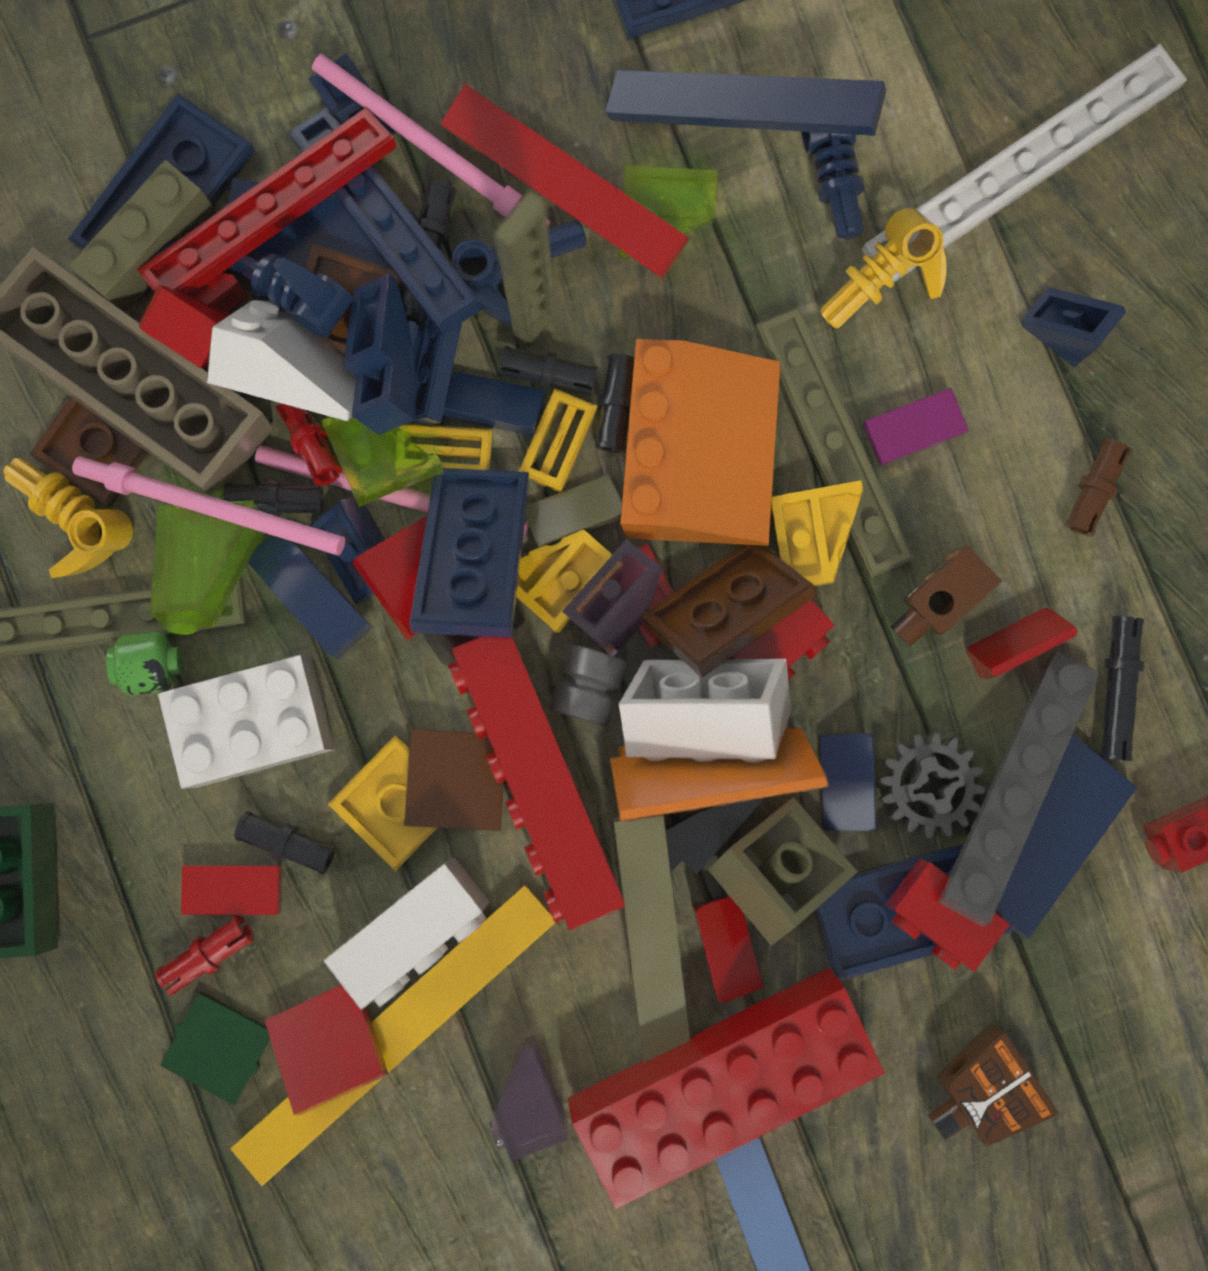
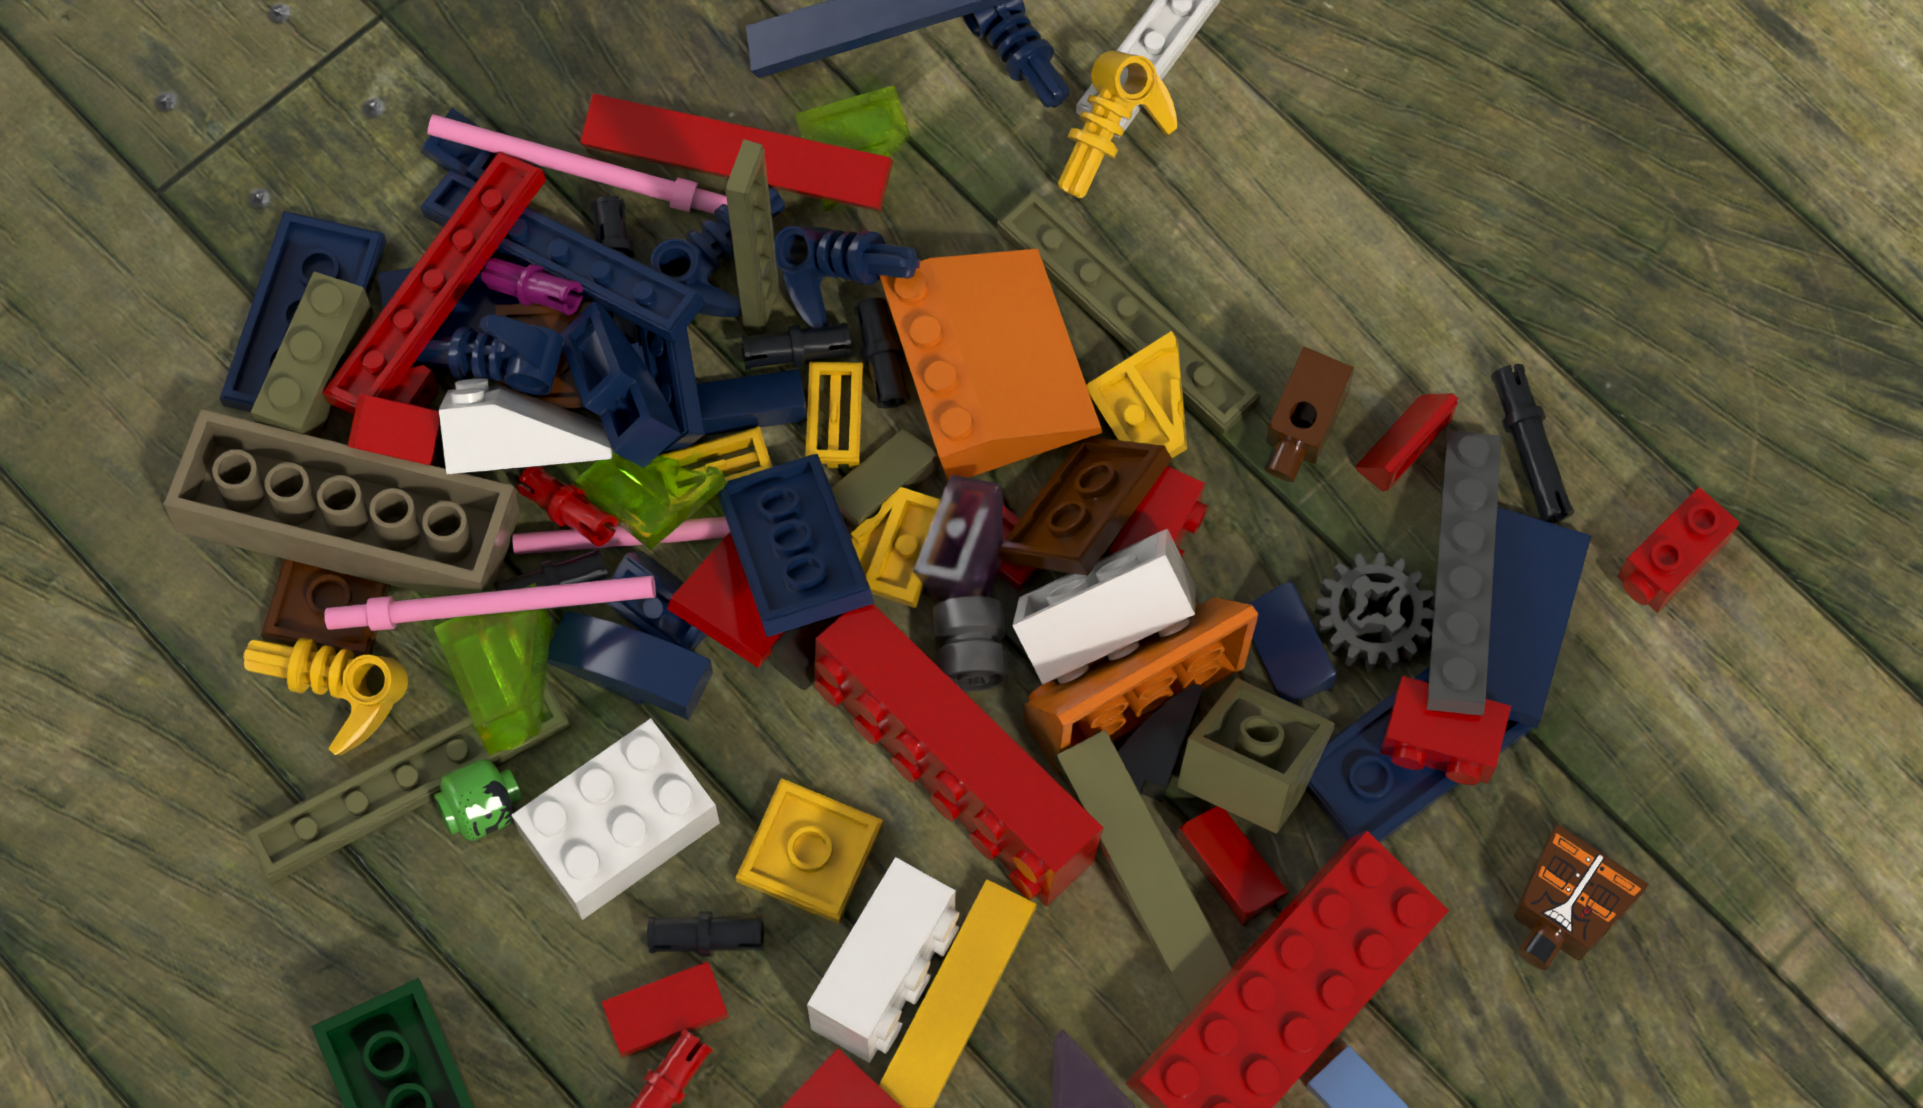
camera: 20 degrees left, 15 degrees down
reddish brown tile [404,729,504,831] -> none
magenta tile [862,388,969,467] -> none
dark blue slope [1020,287,1126,367] -> none
reddish brown pin [1064,439,1133,537] -> none
none -> magenta axle [481,258,583,315]
none -> dark blue piece [774,226,920,328]

